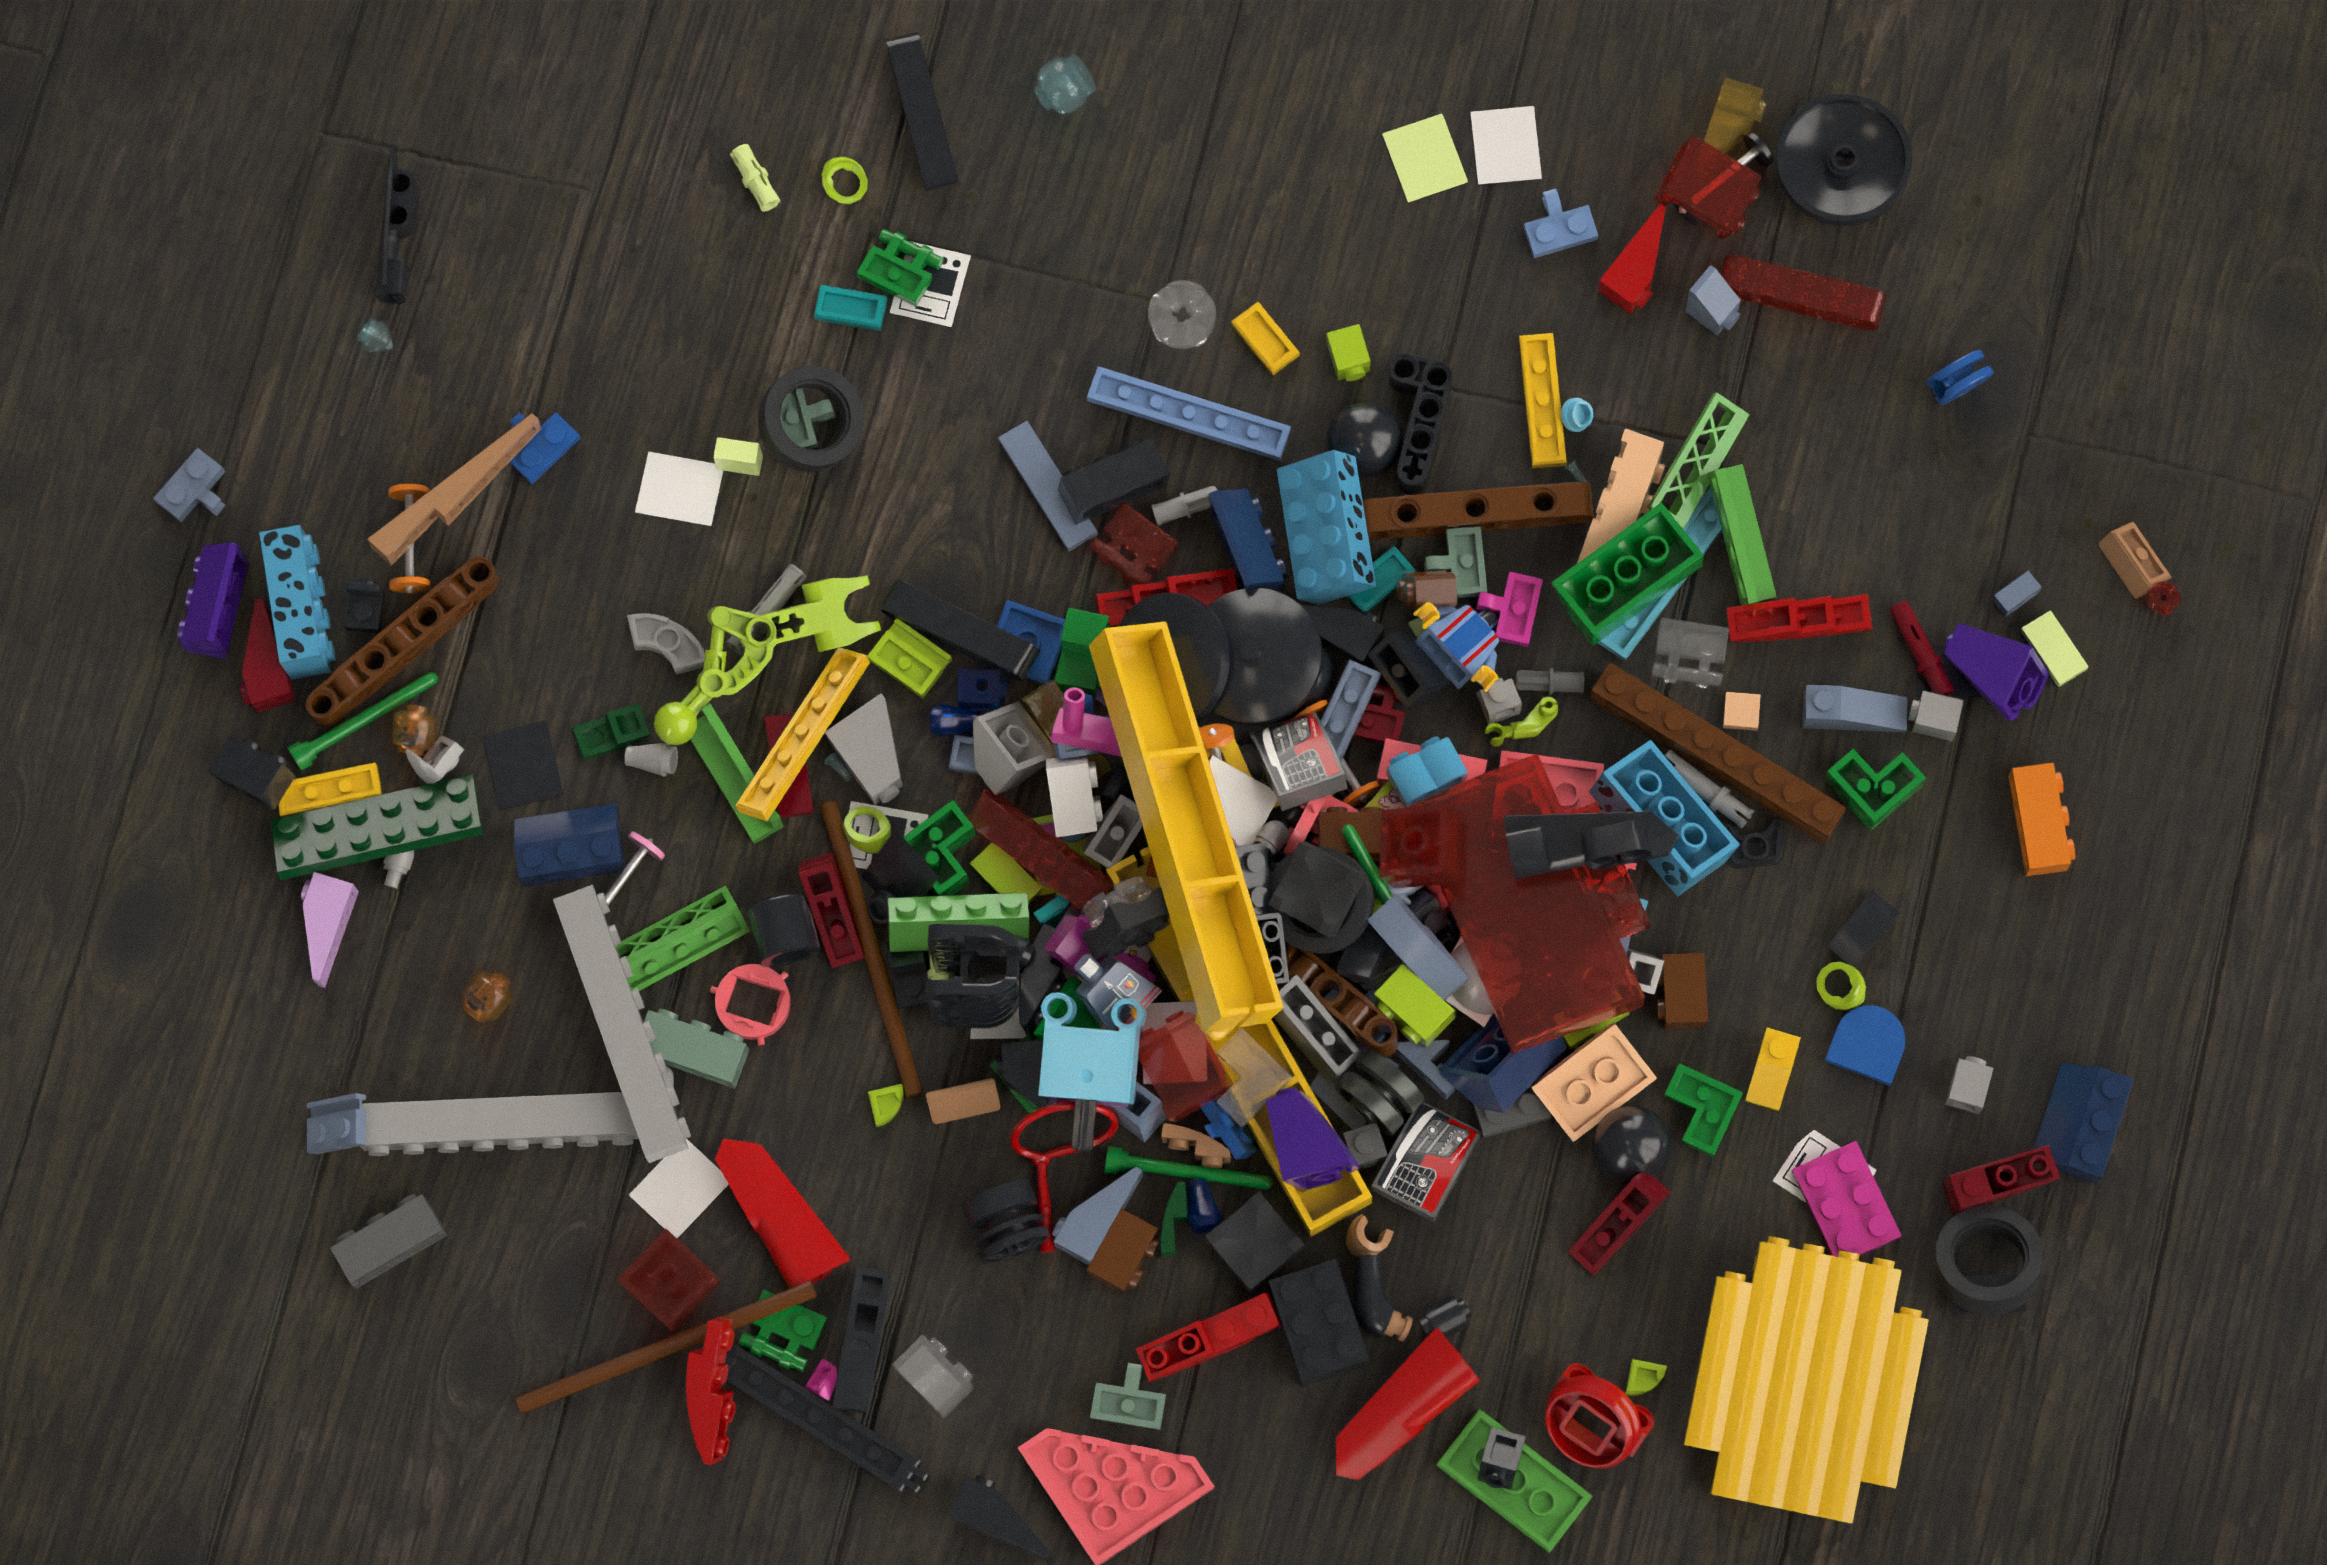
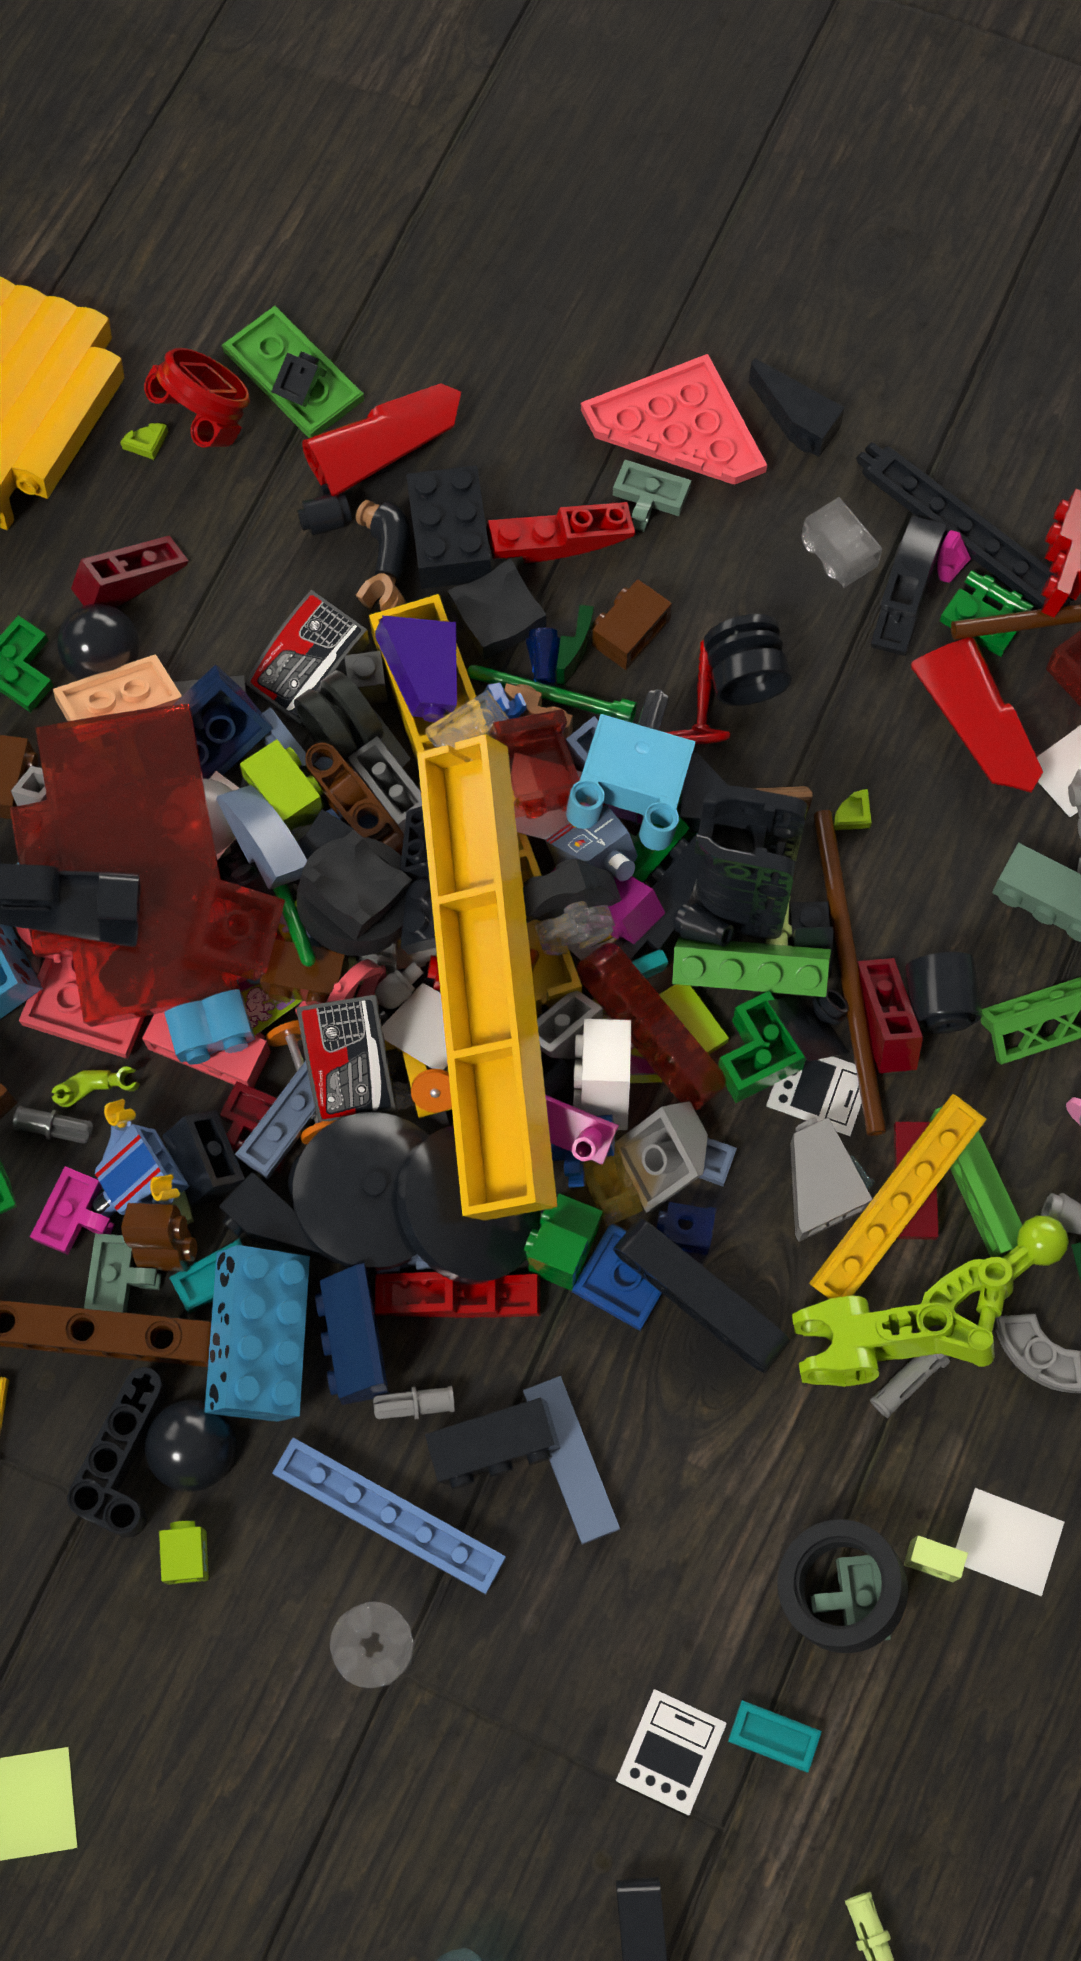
camera: 175 degrees left, 5 degrees down
coral piece [710,964,791,1046] -> none
lime piece [821,157,868,204] -> none
lime piece [843,806,891,854] -> none
green plate [857,229,944,307] -> none
lime plate [867,618,952,699] -> none
clear blue cone [929,703,980,737] -> none
sand blue slope [1052,1167,1143,1265] -> none
clear red plate [1089,503,1179,585] -> none
yellow tile [1231,302,1300,375] -> none
light grey brick [1476,678,1522,725] -> none

